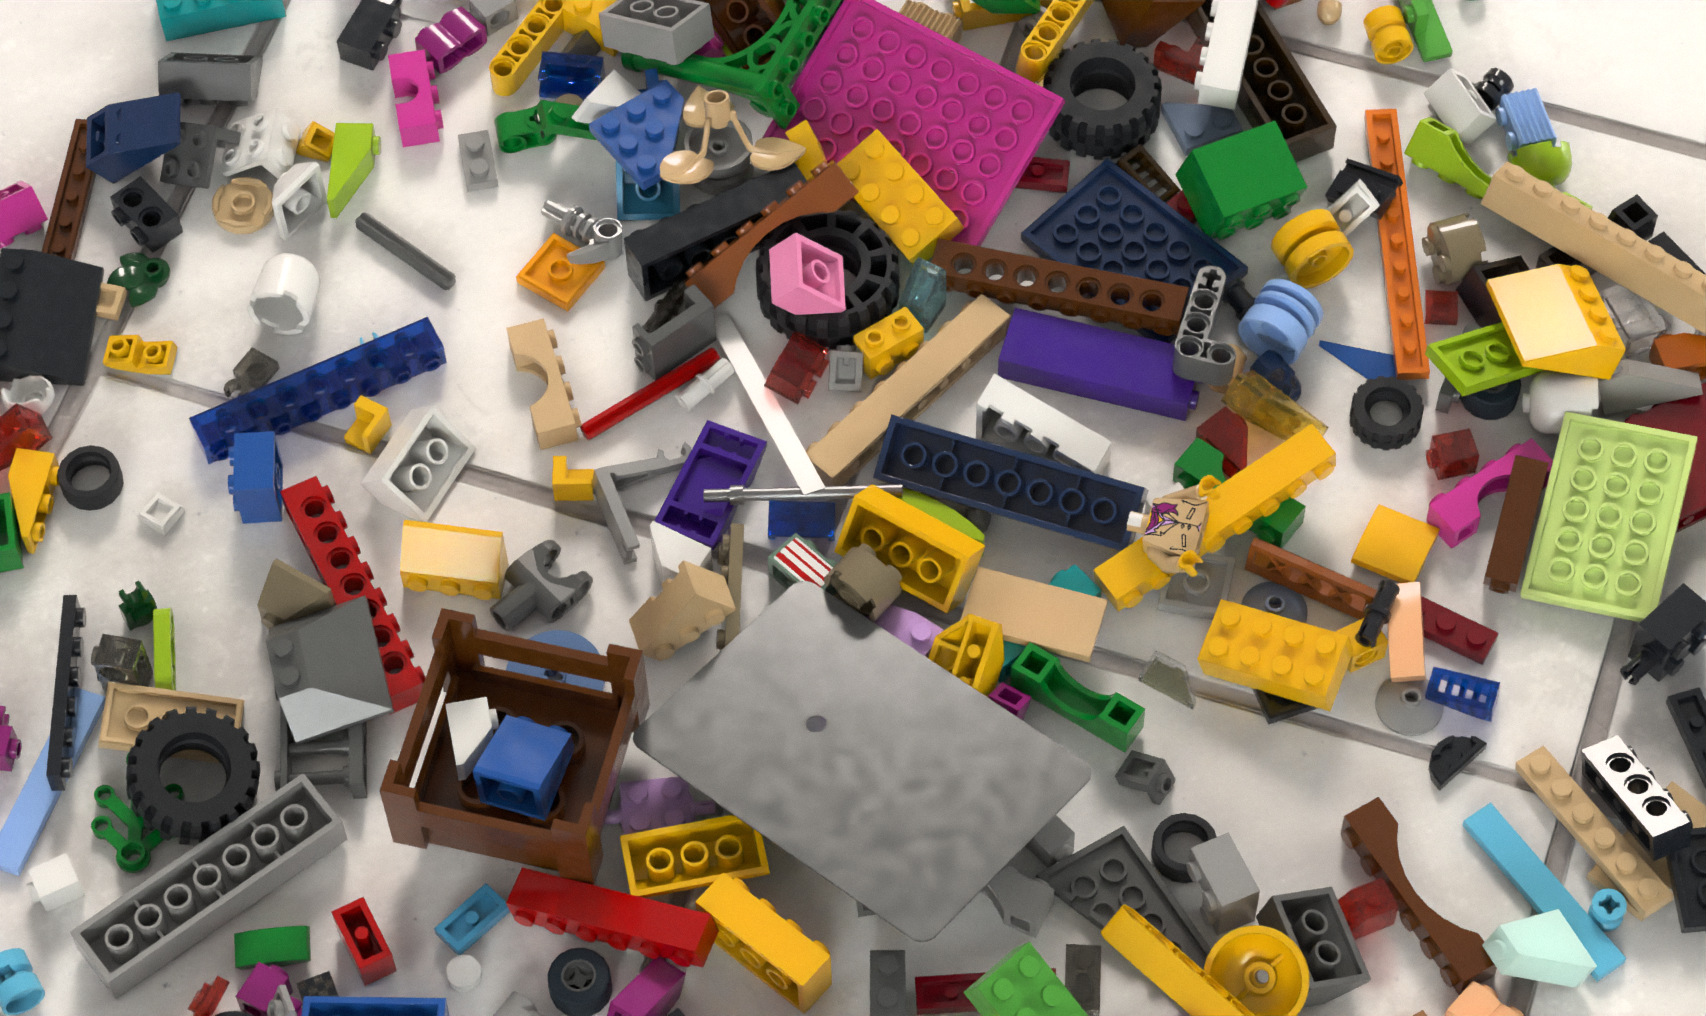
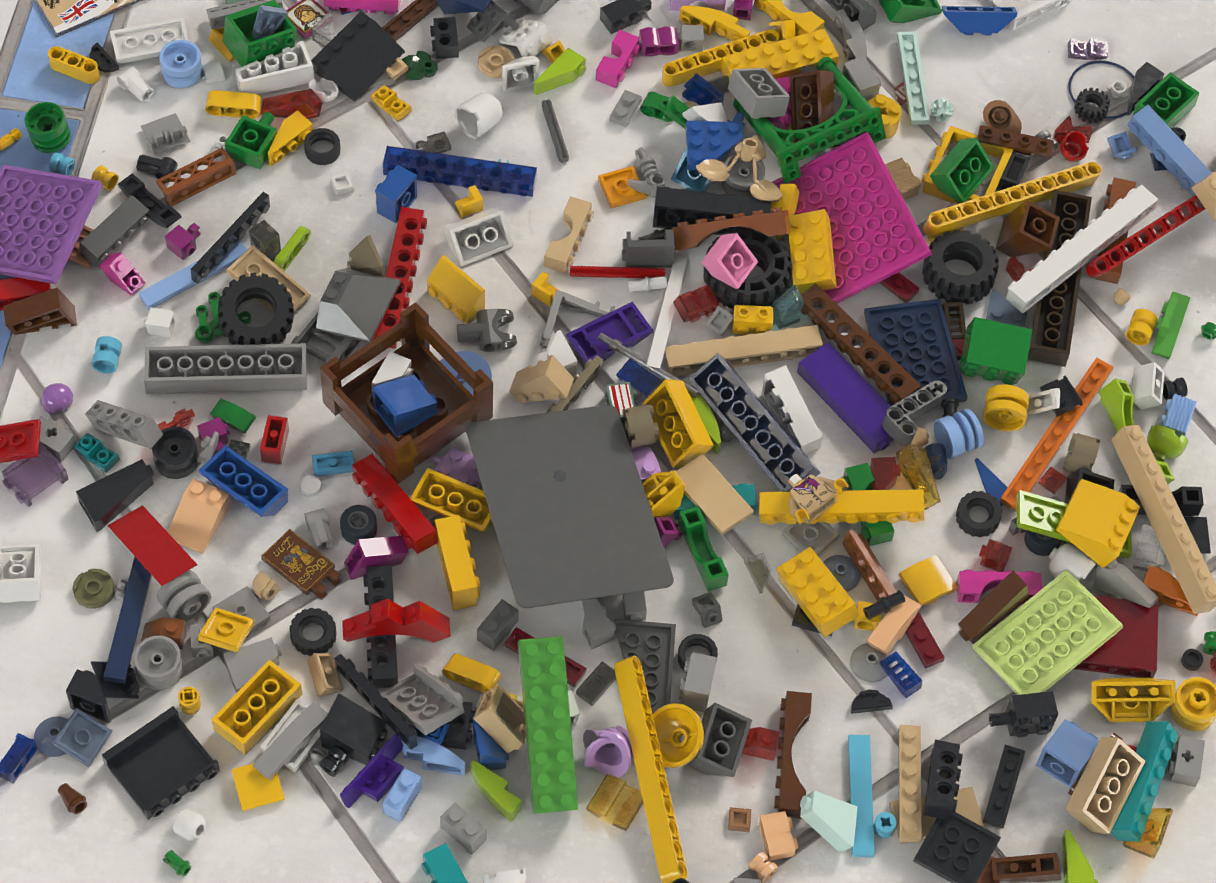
camera: 30 degrees right, 0 degrees up
dark green plate [118,581,157,631] -> none

